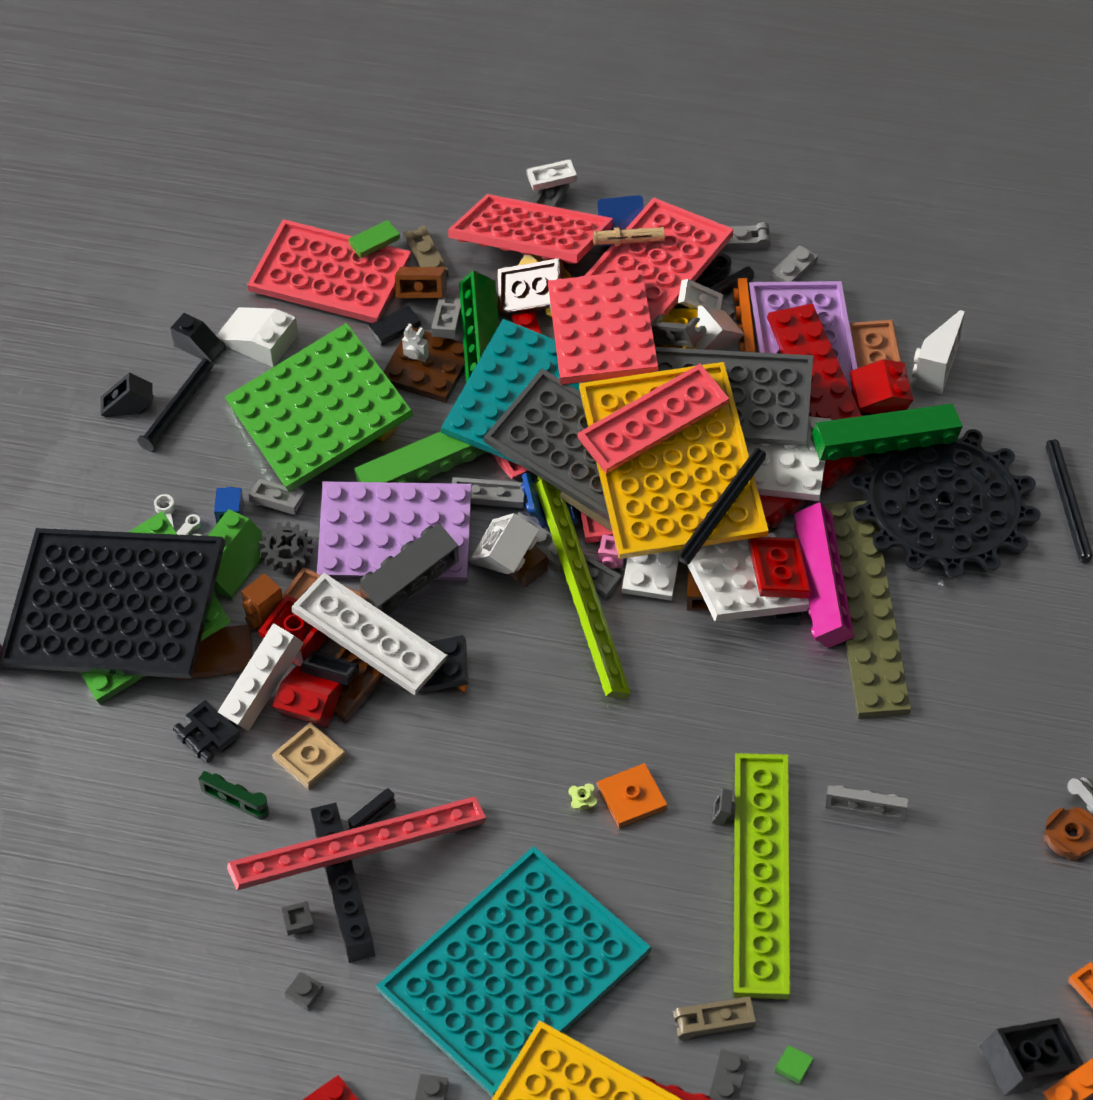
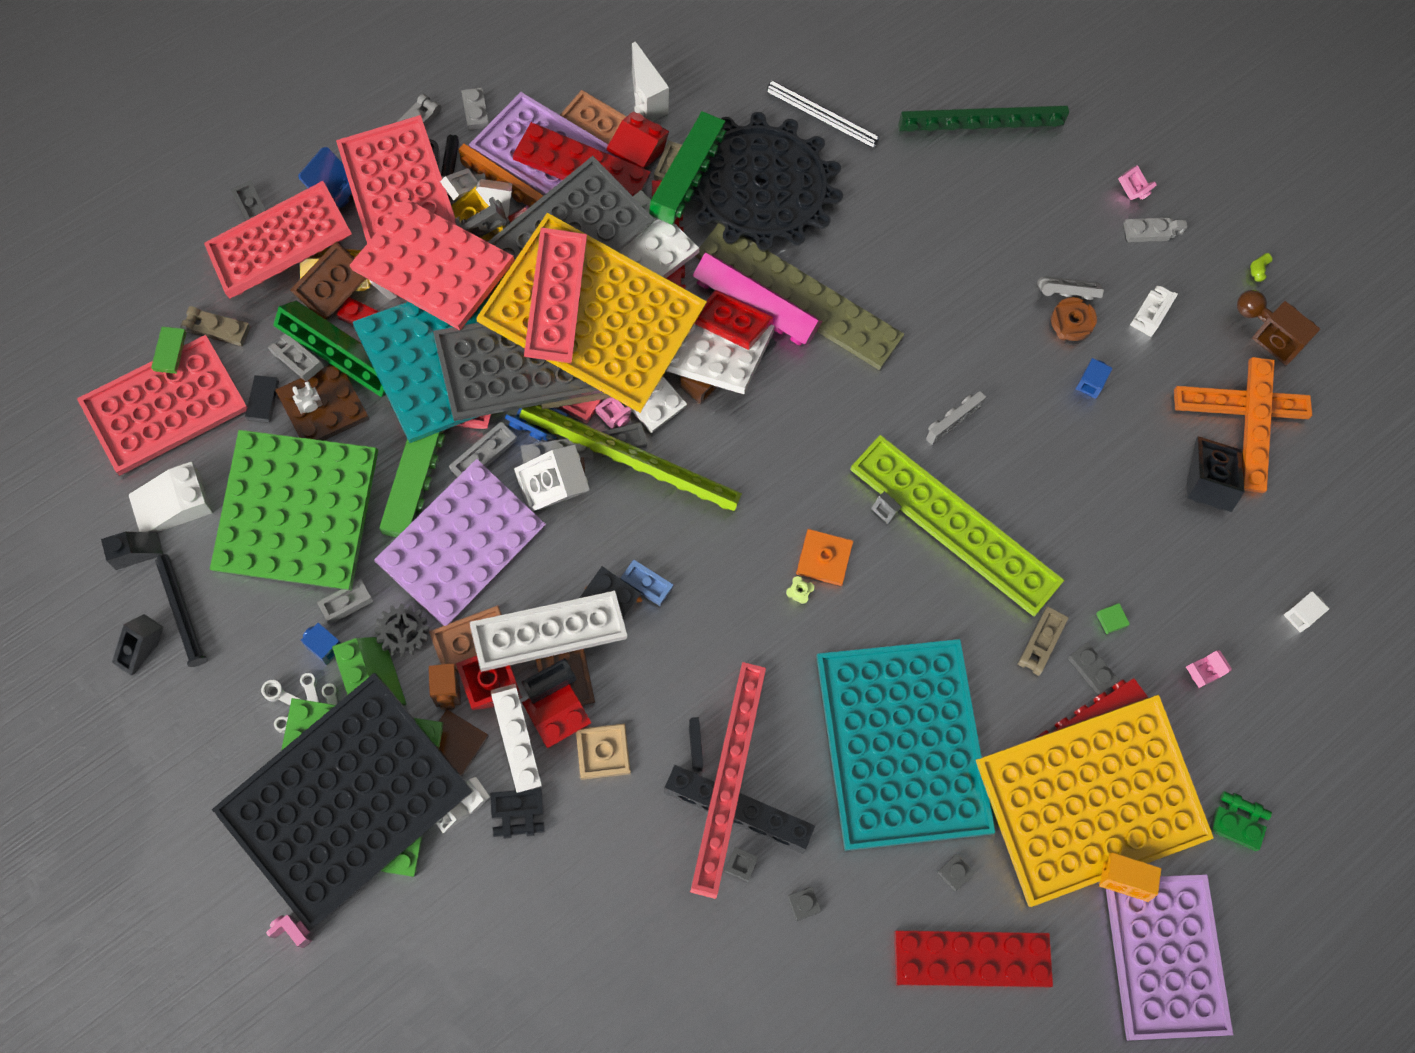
camera: 60 degrees left, 15 degrees up
dark green plate [198,771,269,820] -> none
dark grey brick [359,523,459,615] -> none
dark orange brick [395,267,447,298] -> none
white plate [527,159,577,191] -> none
tan pin [593,227,665,246] -> none
black axle [678,448,766,565] -> none
none -> white slope [436,777,490,833]
none -> medium blue plate [620,560,674,606]
none -> blue brick [1076,358,1112,399]

